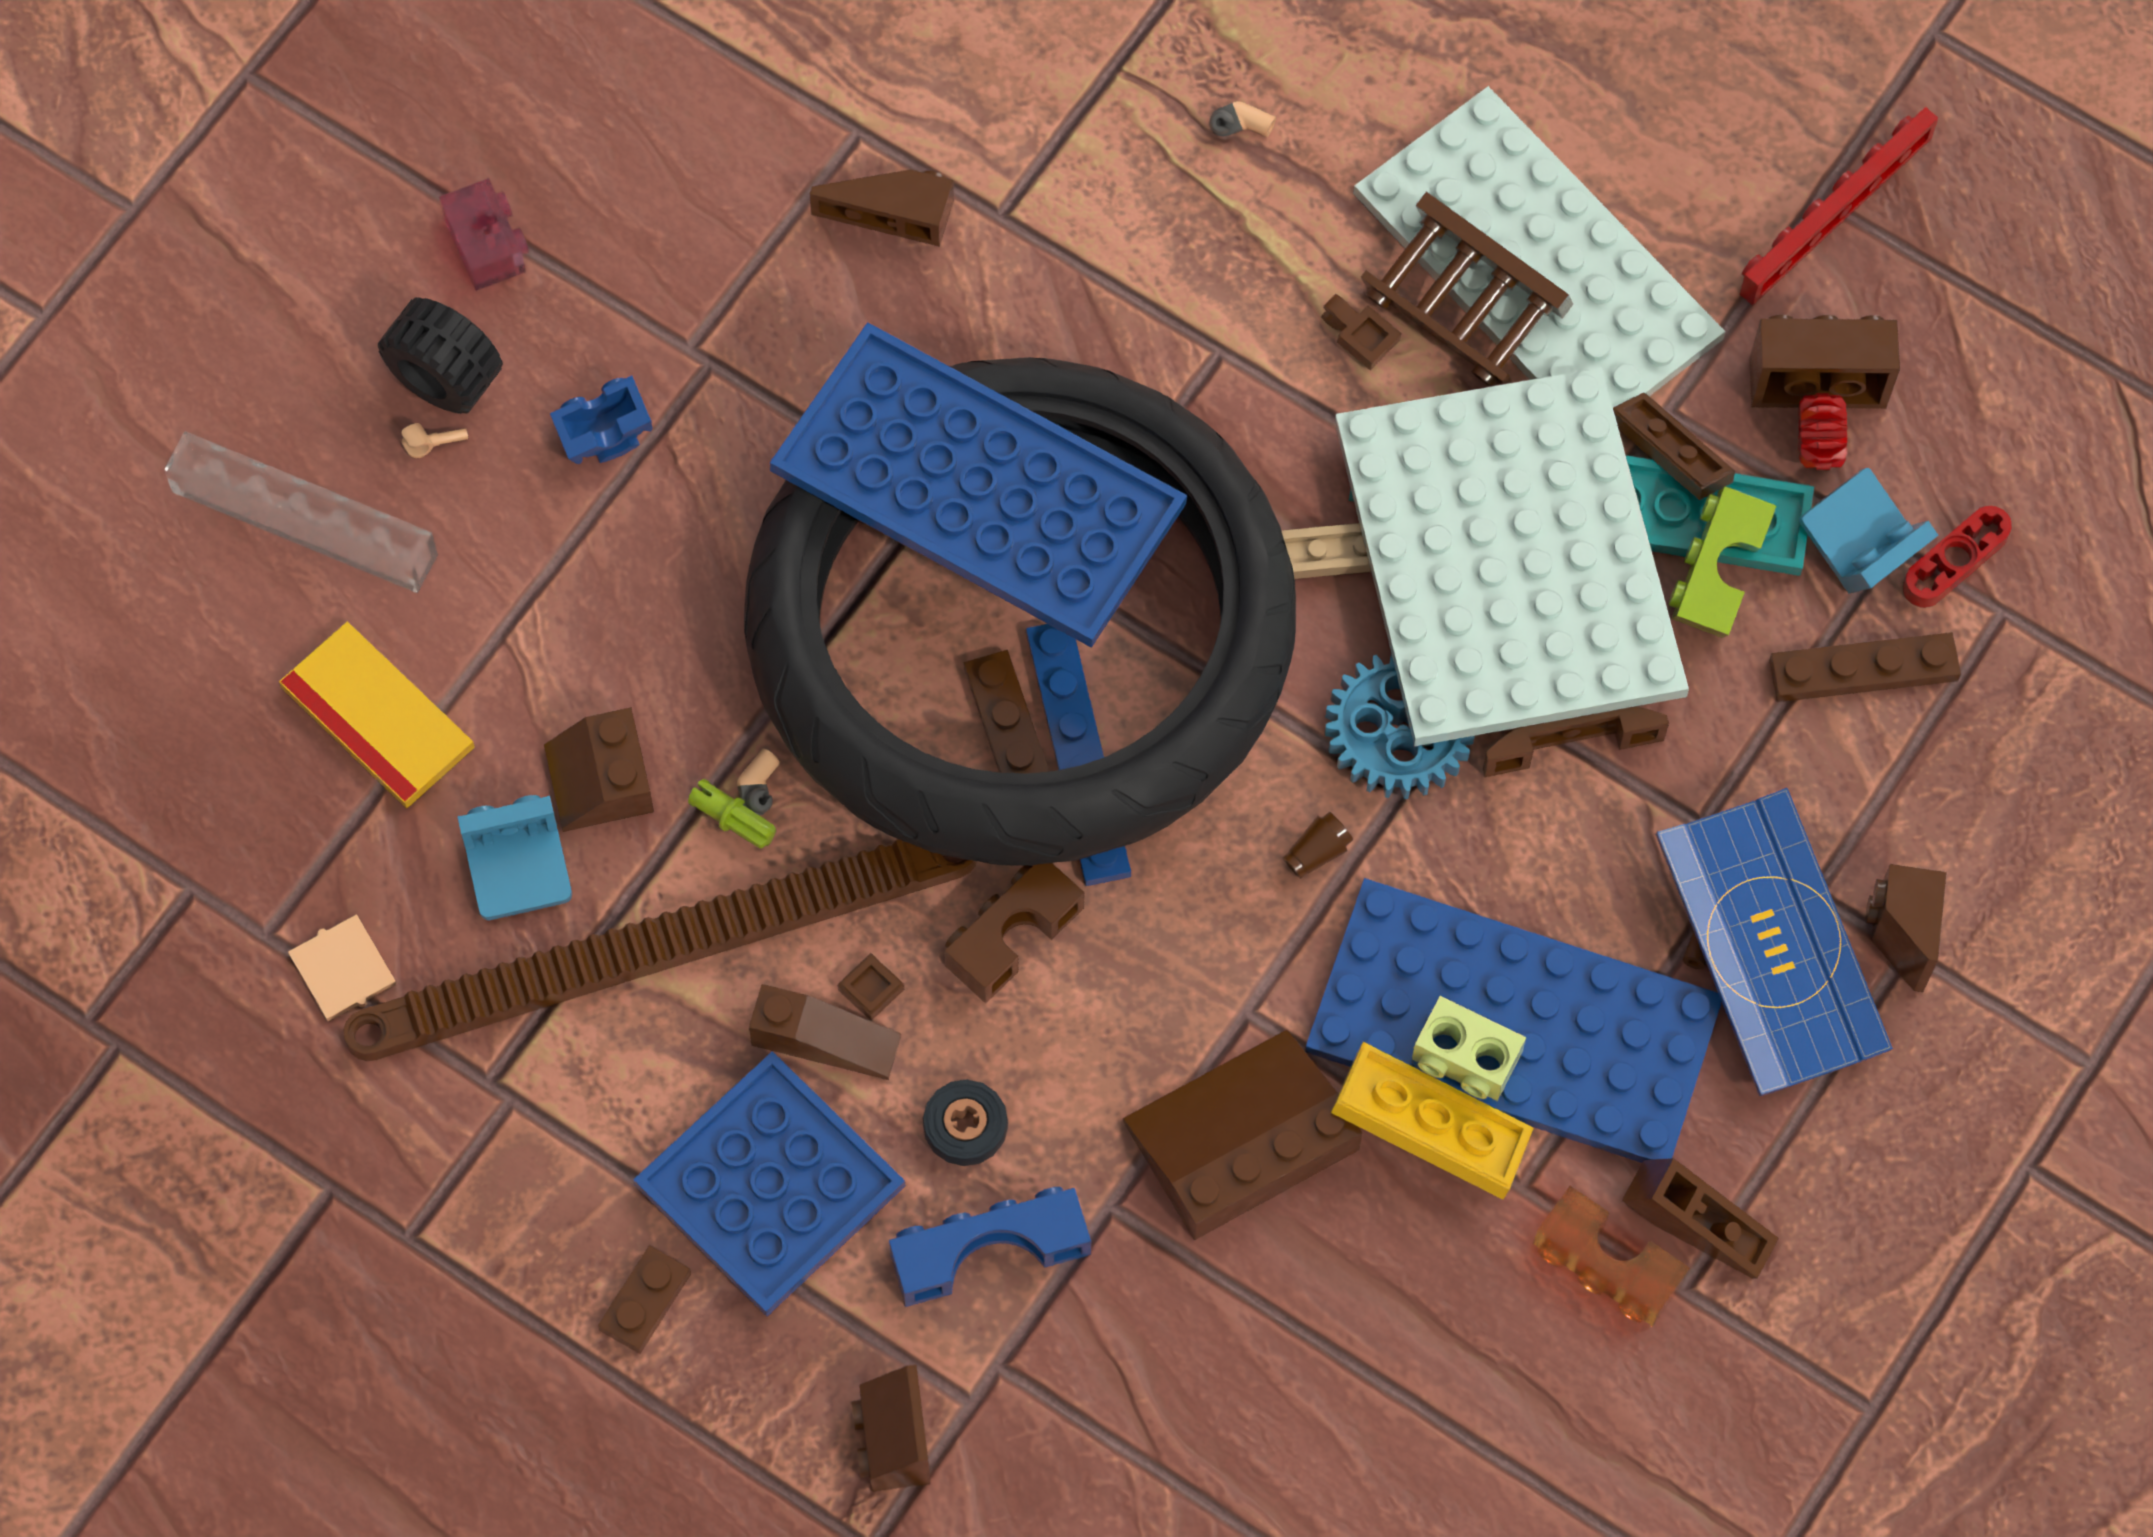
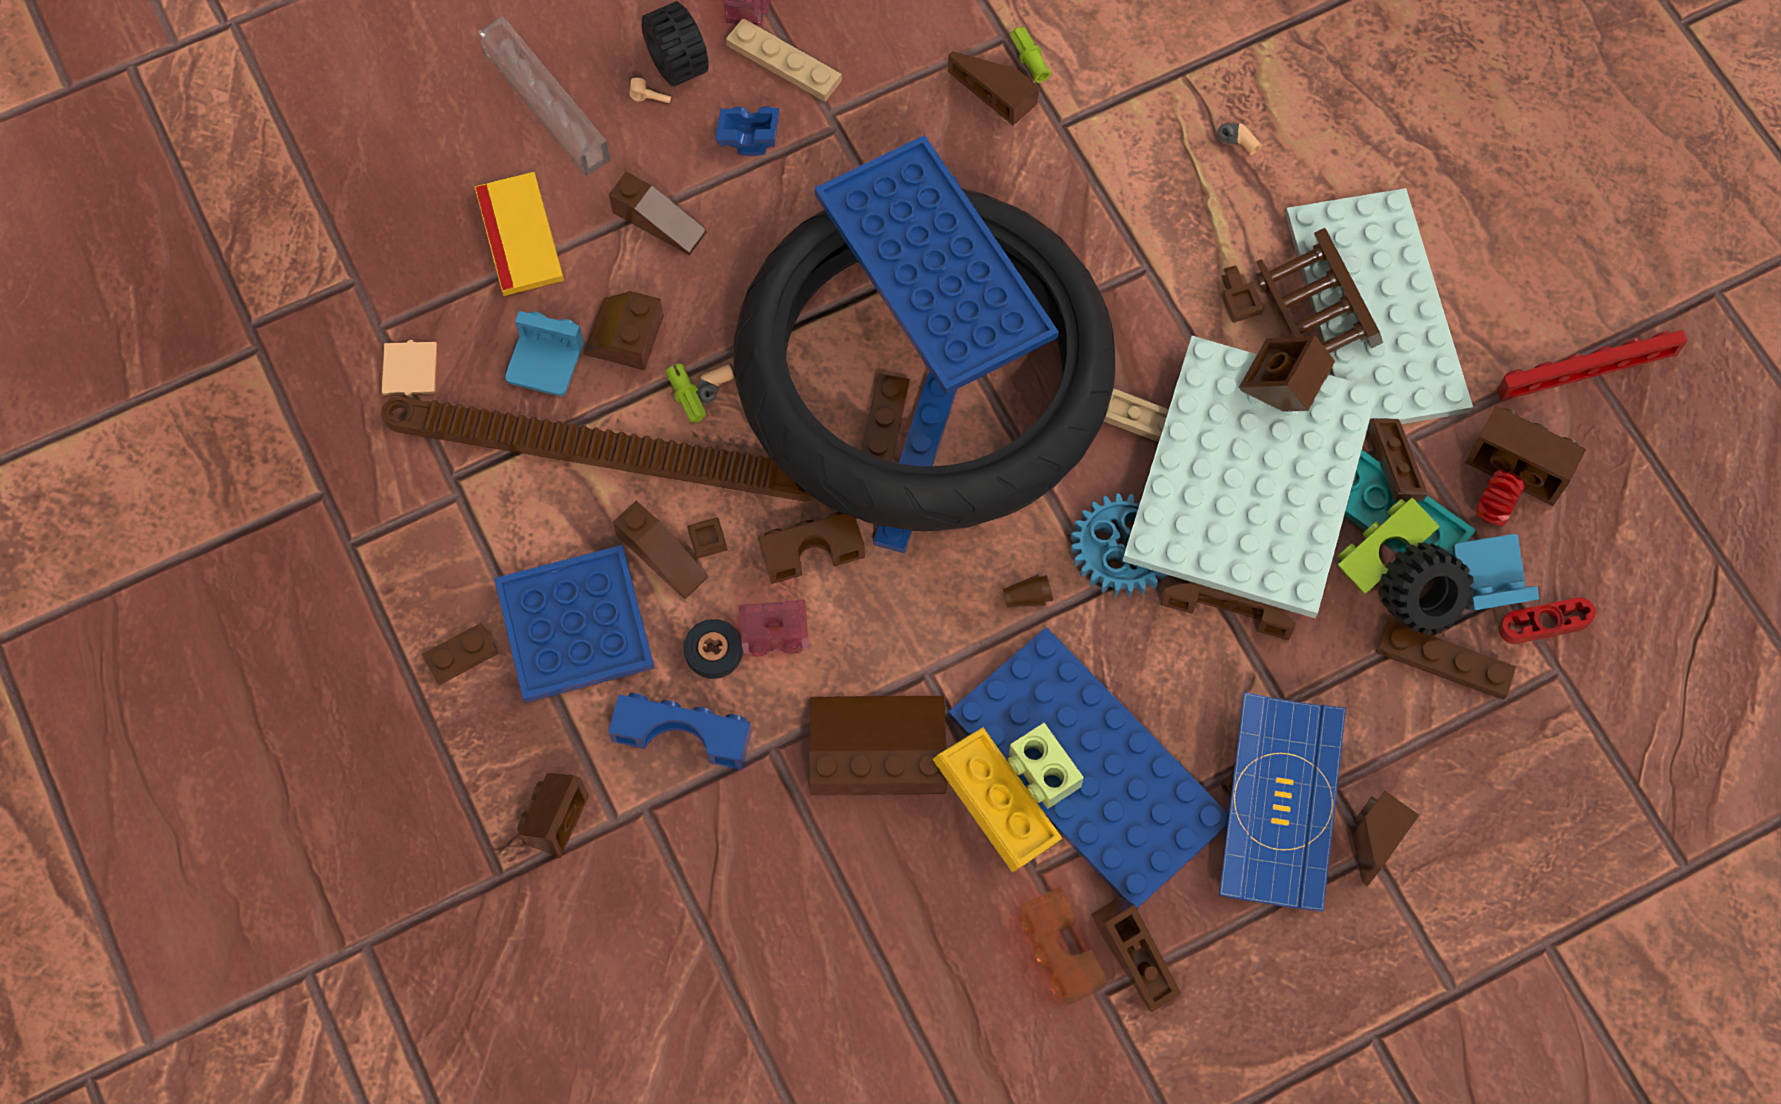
camera: 30 degrees right, 0 degrees up
none -> slope [609,172,707,255]
none -> tan plate [726,18,842,102]
none -> clear pink brick [739,600,809,657]
none -> lime axle [1010,27,1052,83]
none -> reddish brown slope [1239,336,1335,412]
none -> black tyre [1380,542,1474,634]

